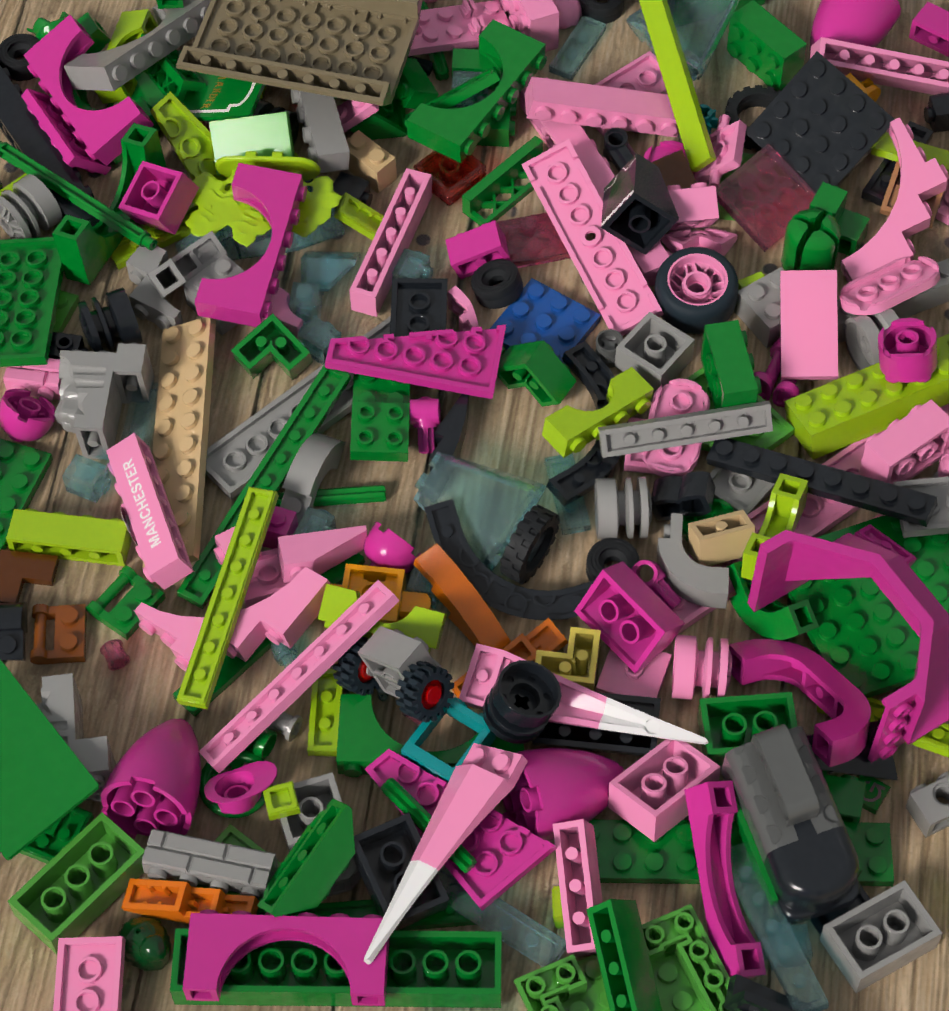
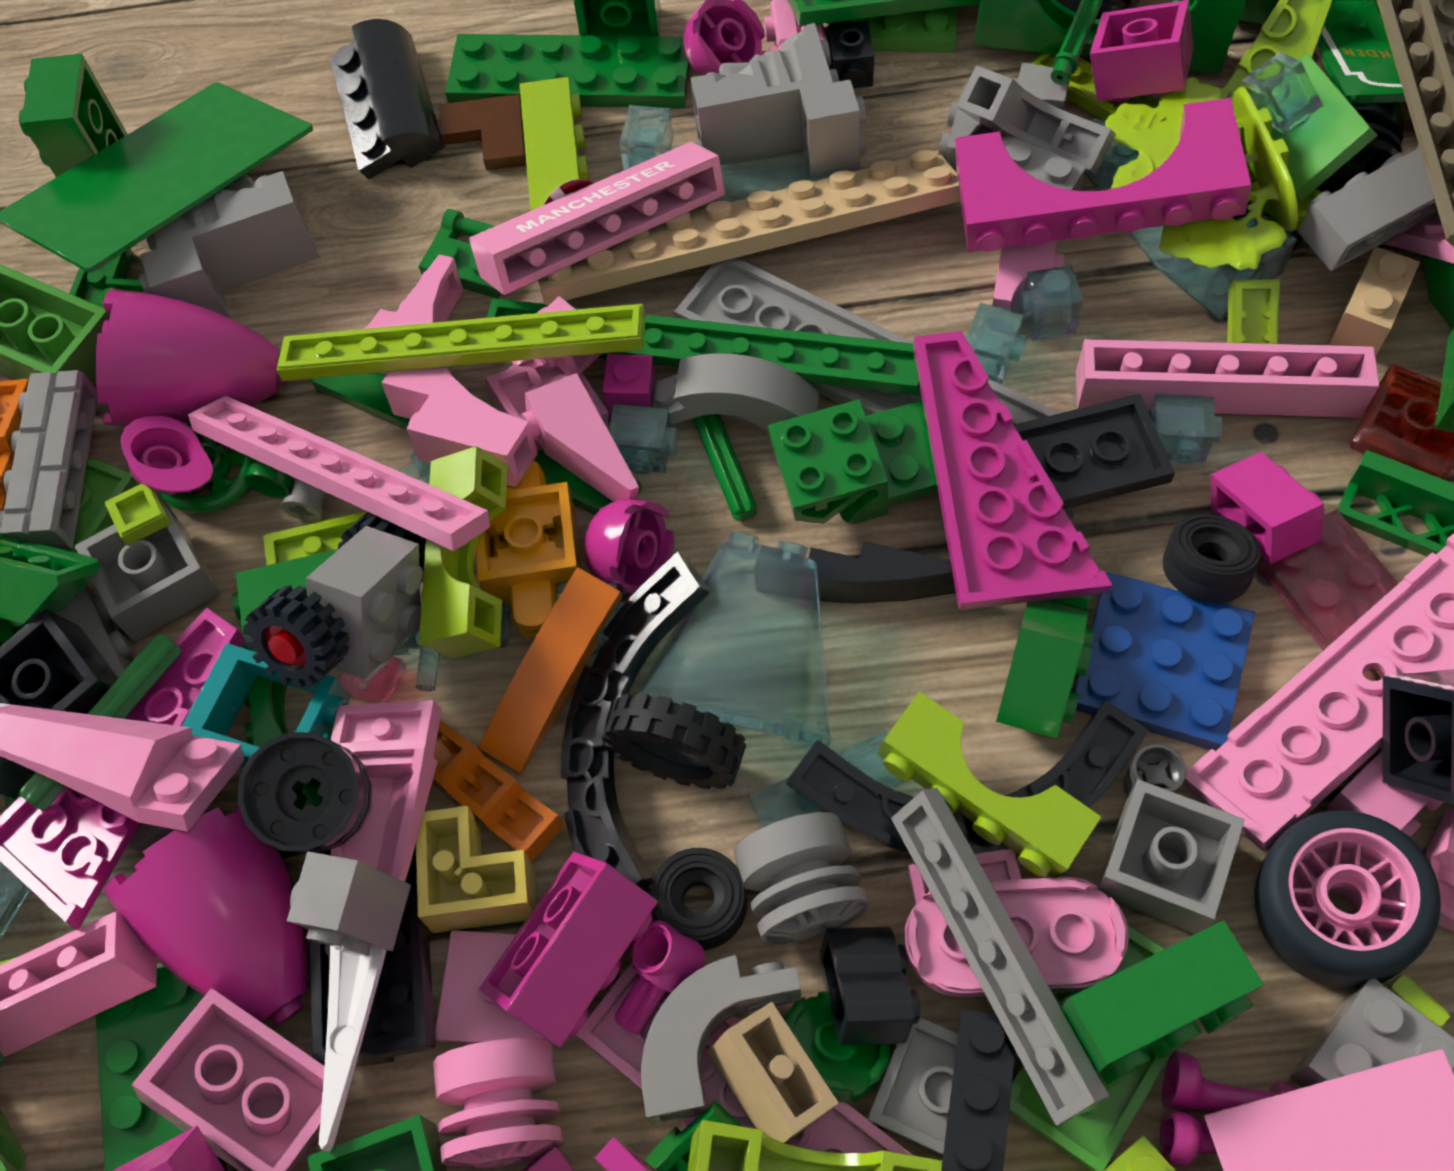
camera: 80 degrees right, 5 degrees up
dark orange plate [30,604,87,665] -> none
black wheel [78,287,143,352] -> none
clear pink axle [100,639,130,671] -> none
green brick [231,313,313,380] -> none
clear light blue slope [301,251,360,296] -> none
black brick [333,171,373,209] -> none
dark pink axle [410,396,440,454] -> none
bright pink slope [447,285,479,331] -> none
none -> light grey brick [287,852,411,957]
none -> clear light blue brick [1242,52,1324,134]

